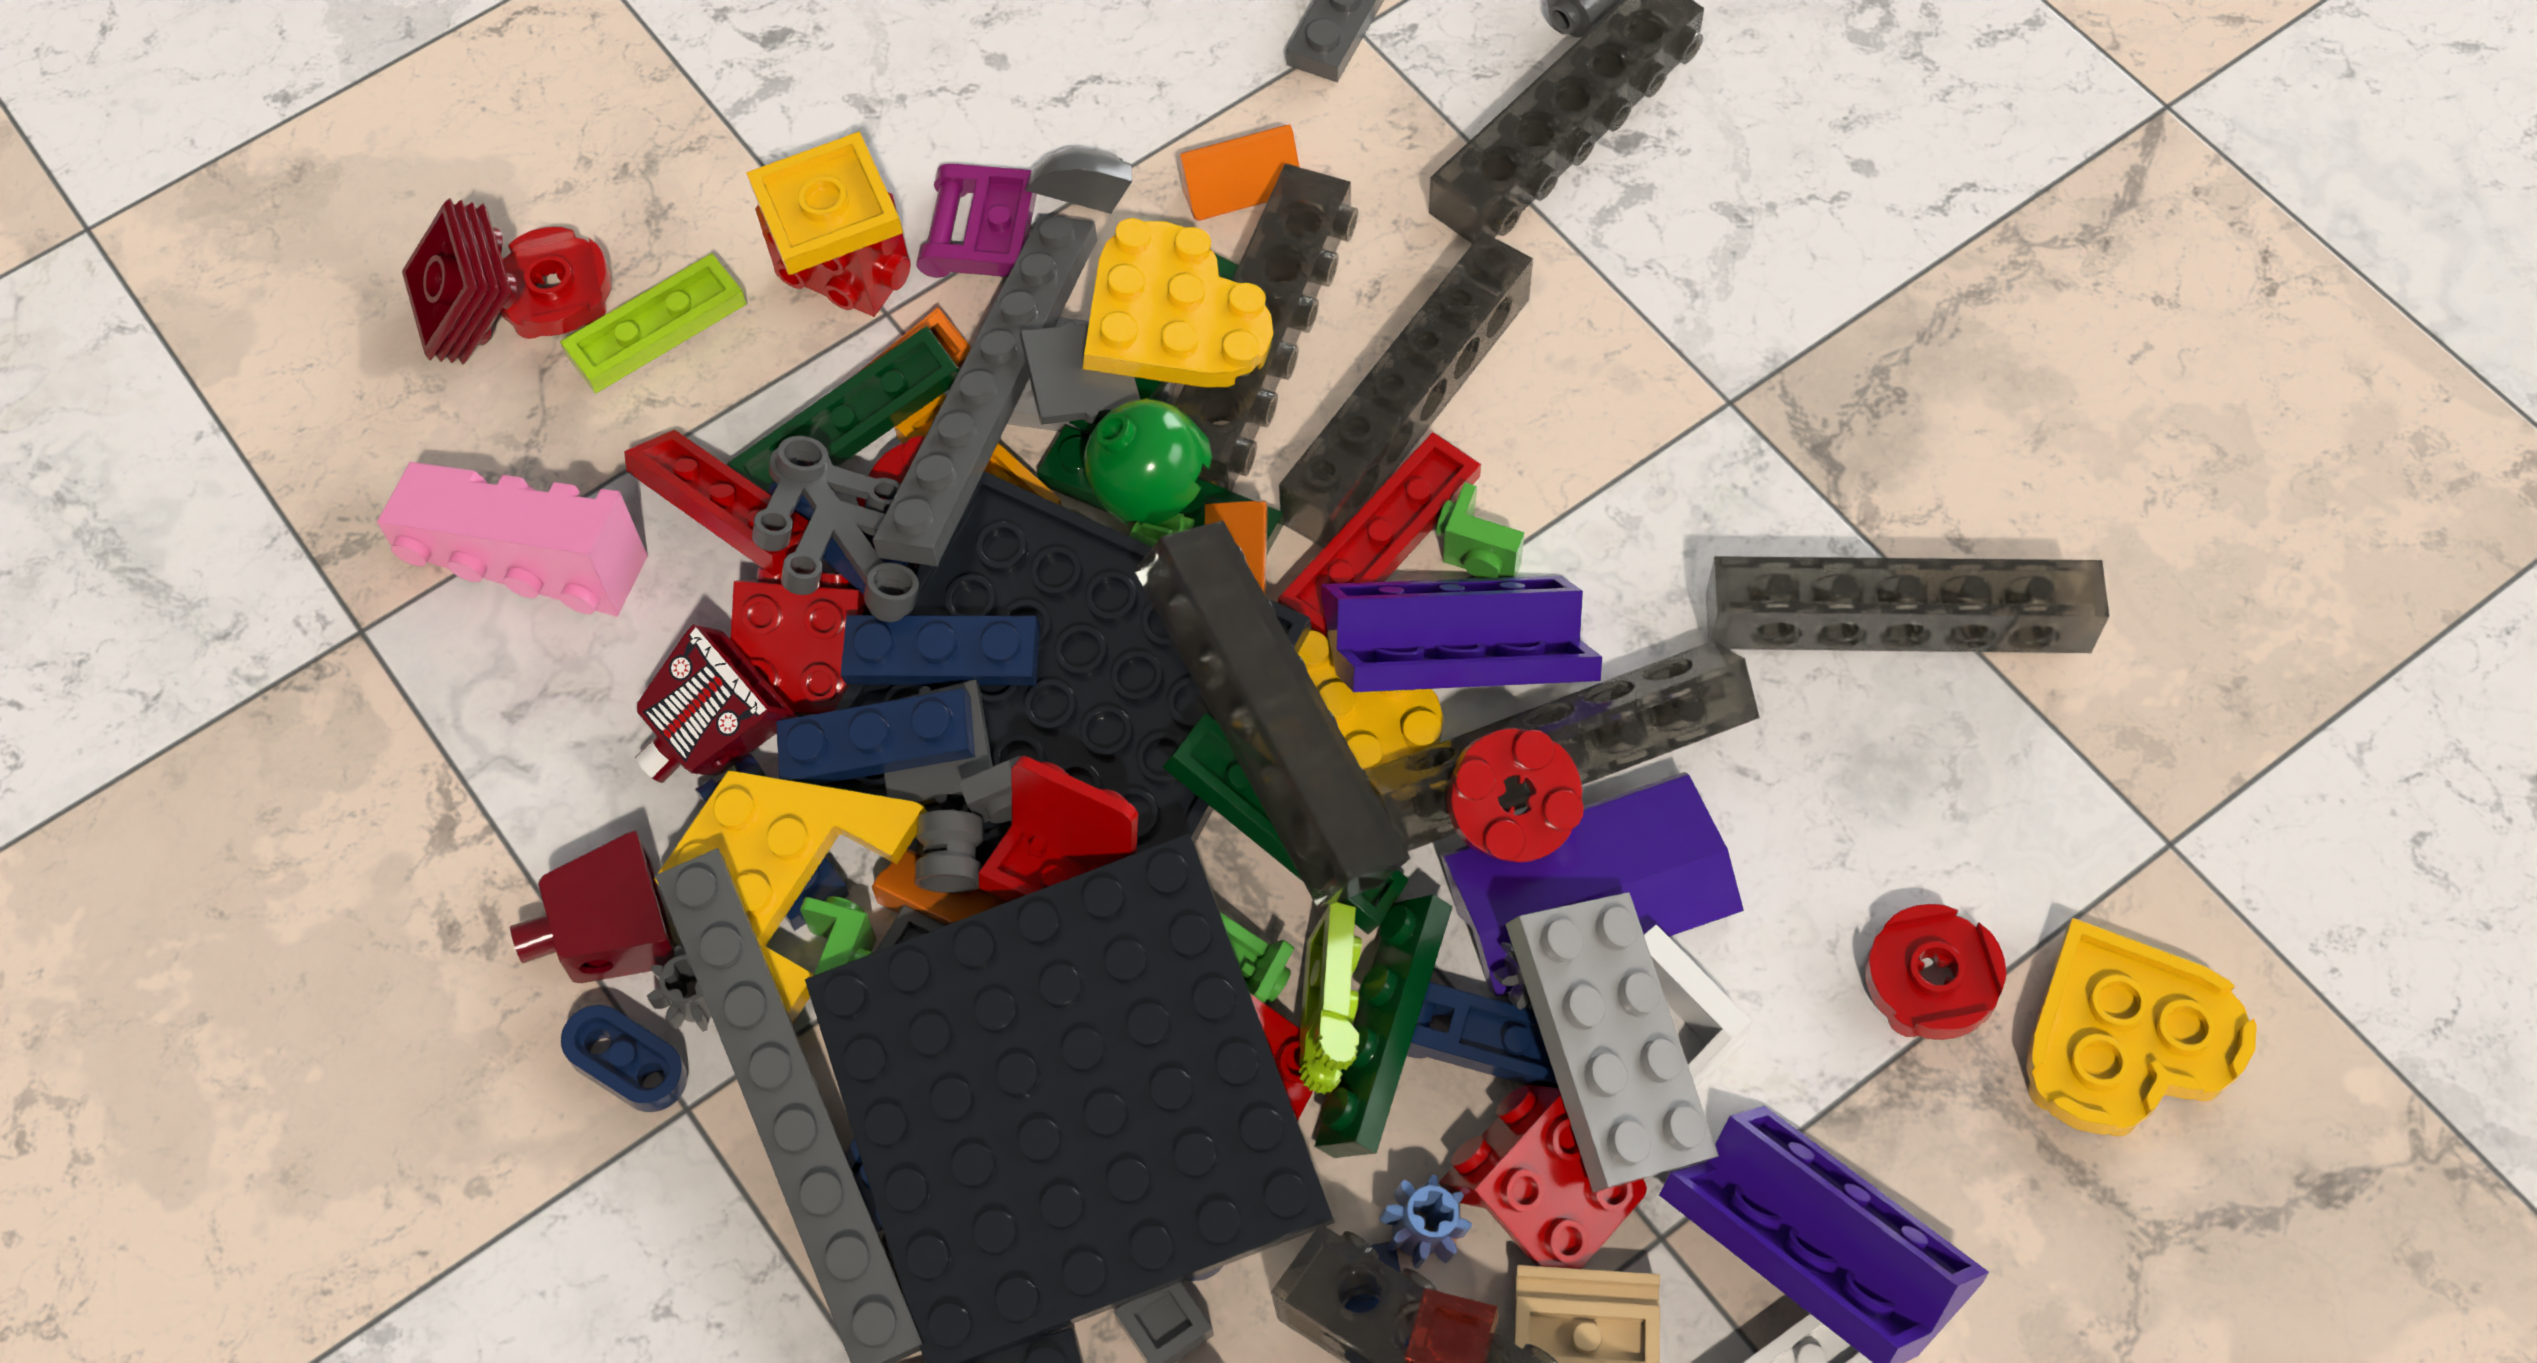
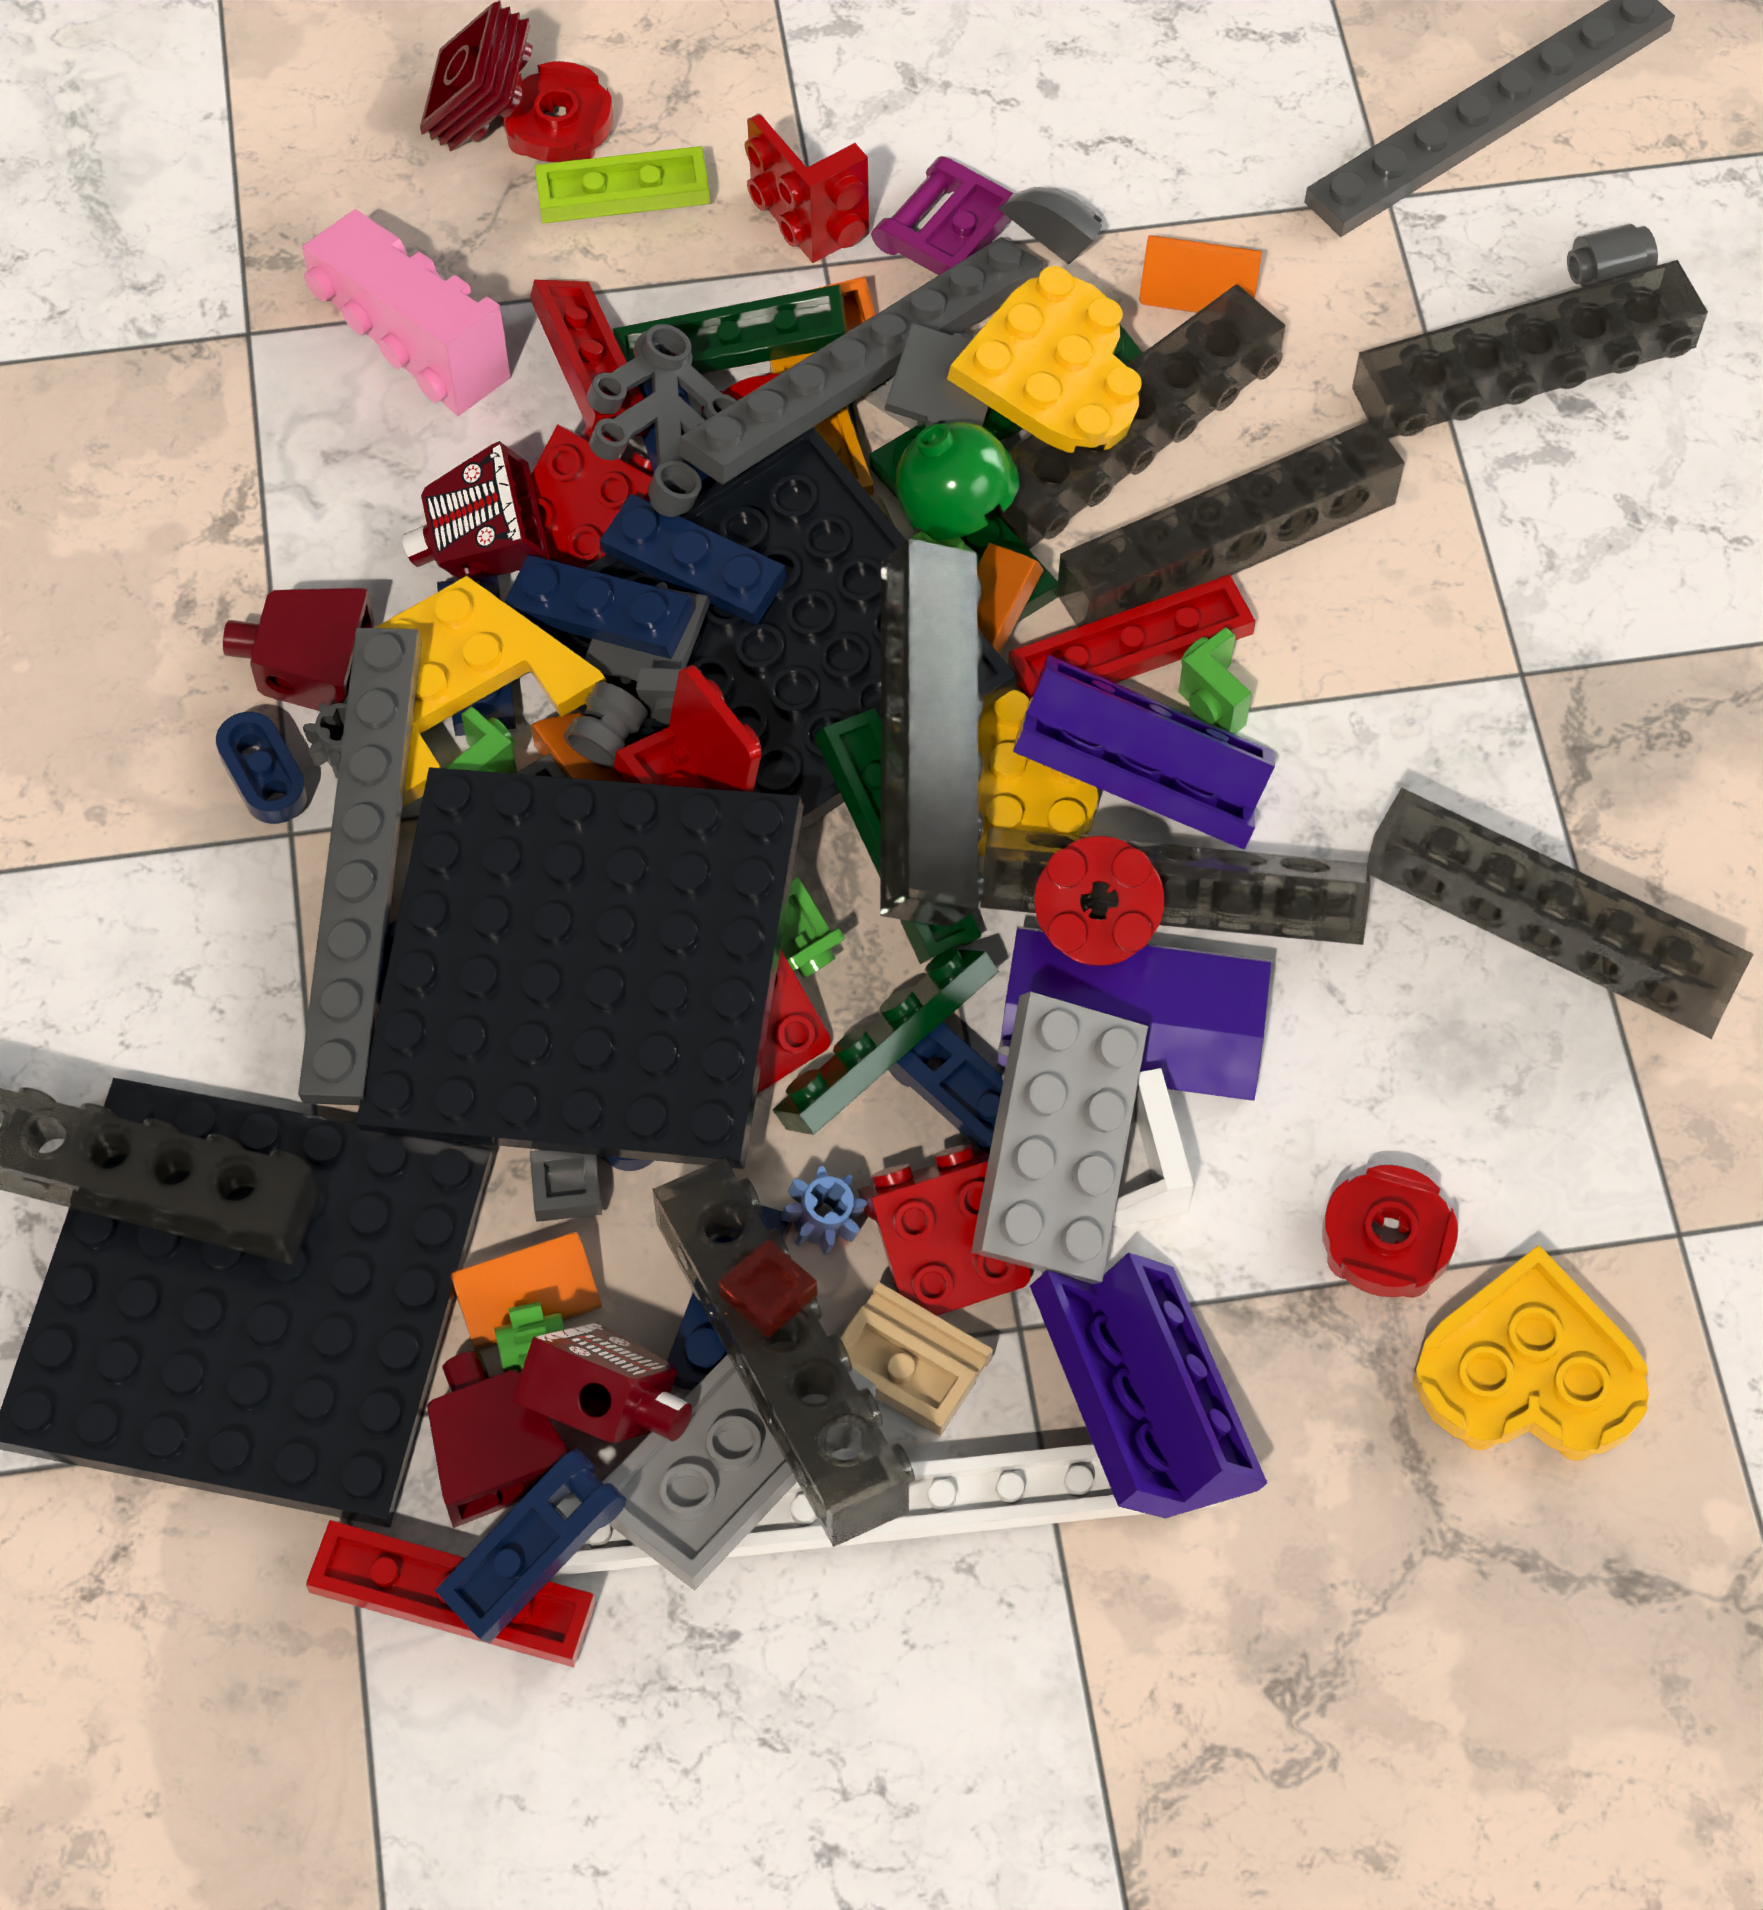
camera: 25 degrees right, 0 degrees up
yellow plate [746,131,903,275] -> none
lime hinge [1299,902,1362,1095] -> none

